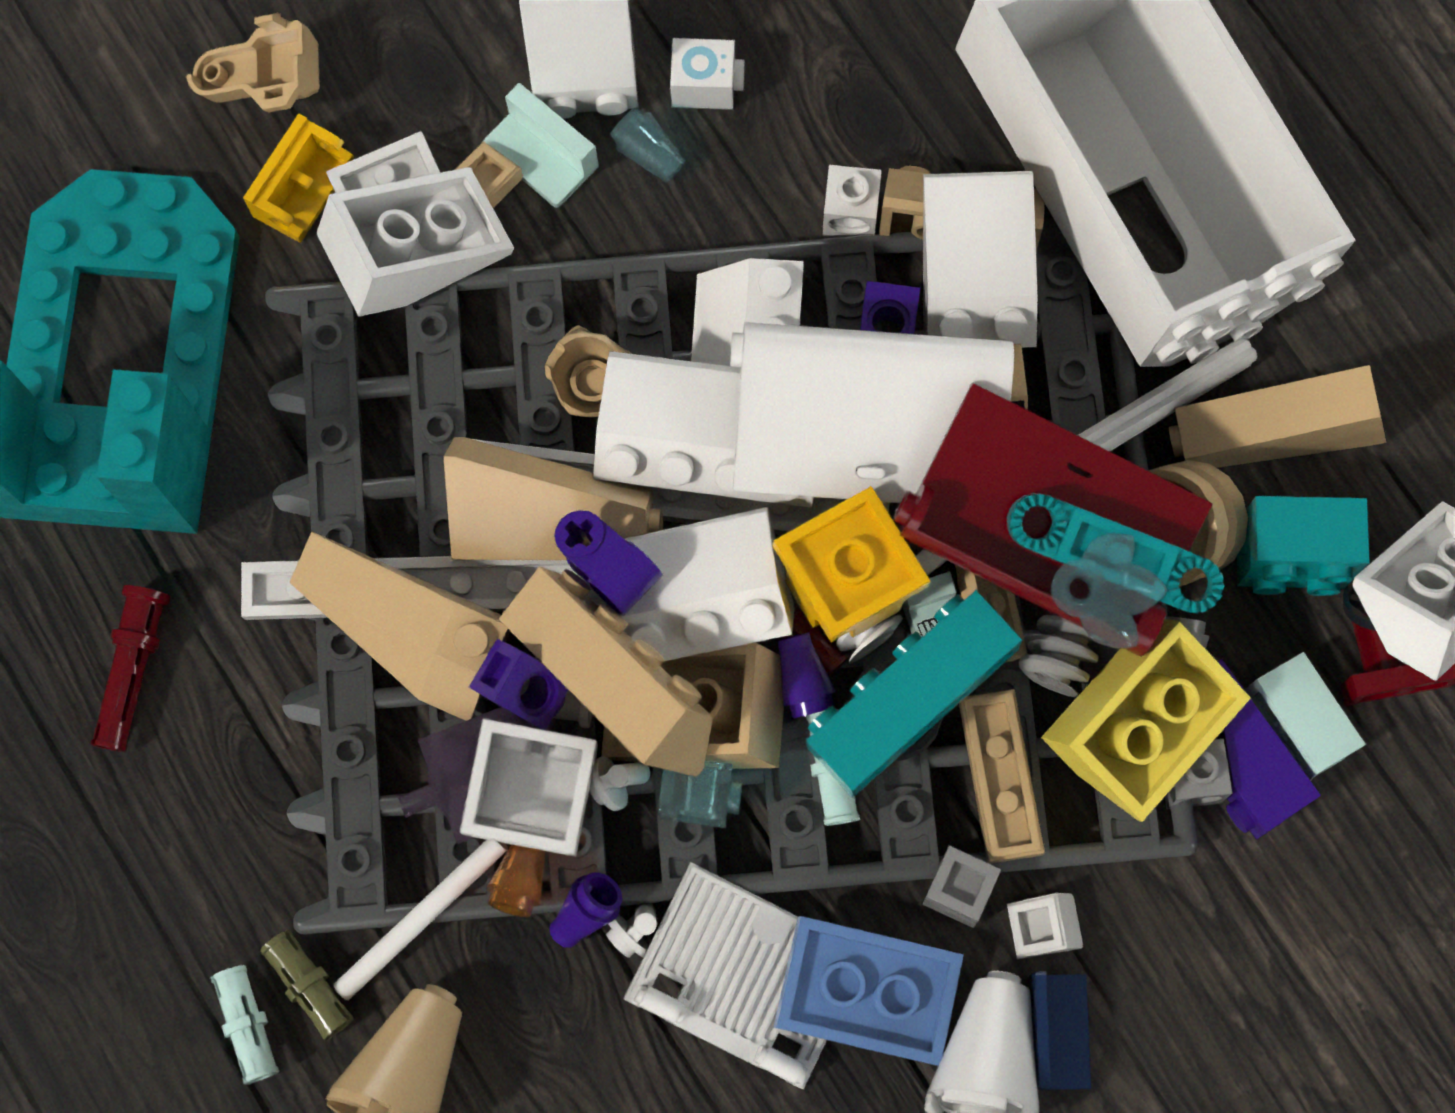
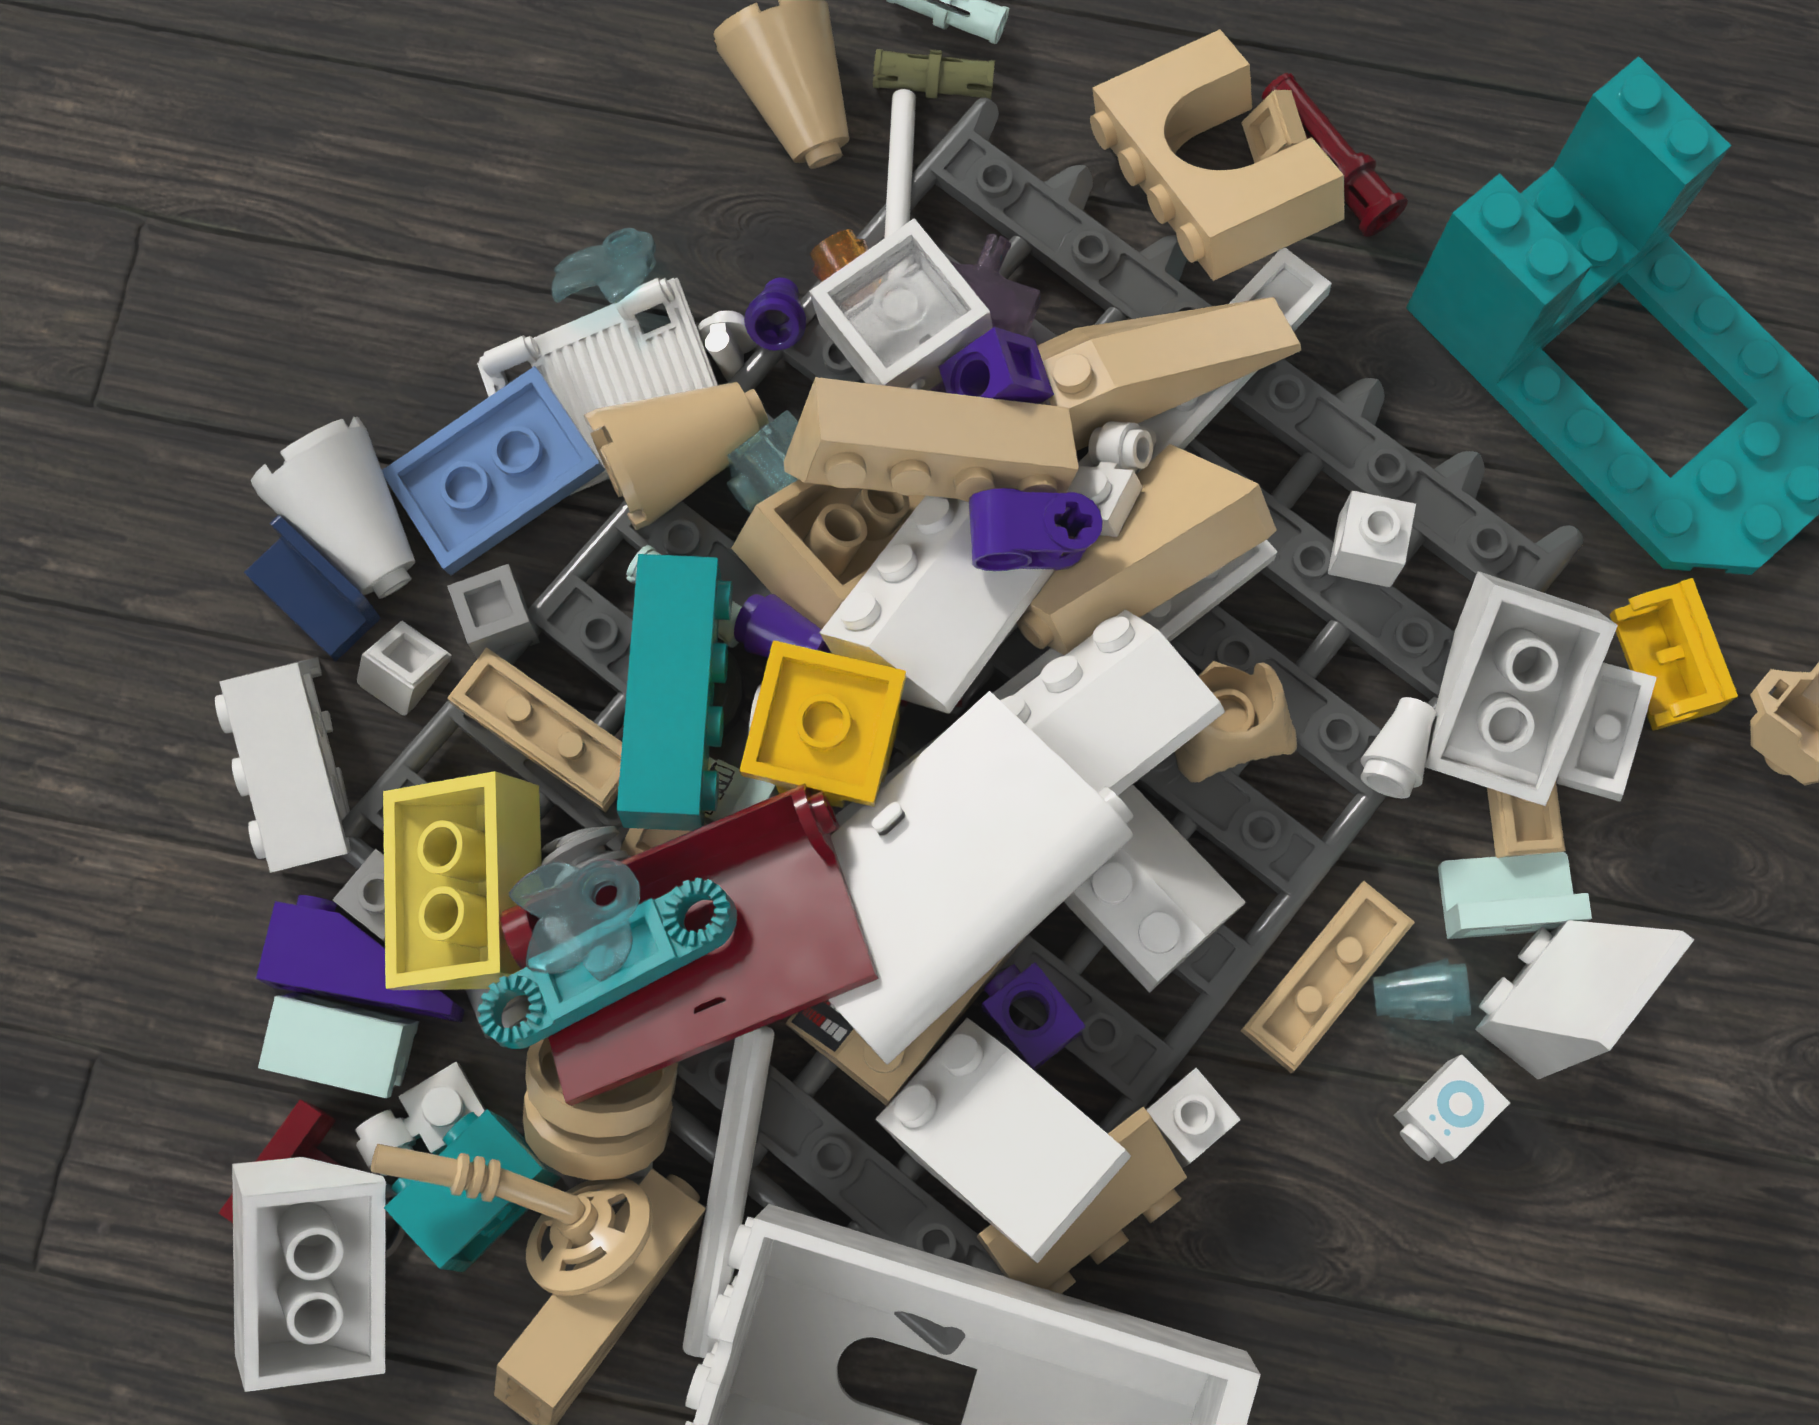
camera: 130 degrees right, 0 degrees up
none -> white wedge [215,657,351,873]
none -> white plate [355,1062,486,1177]
none -> tan dish [371,1144,653,1296]
none -> clear light blue plate [551,228,656,304]
none -> tan cone [584,382,769,530]
none -> white plate [1058,421,1153,537]
none -> tan arch [1090,29,1344,281]
none -> tan tile [1241,881,1415,1073]
none -> tan tile [1242,90,1307,163]
none -> white brick [1328,491,1416,587]
none -> white cone [1360,697,1436,798]

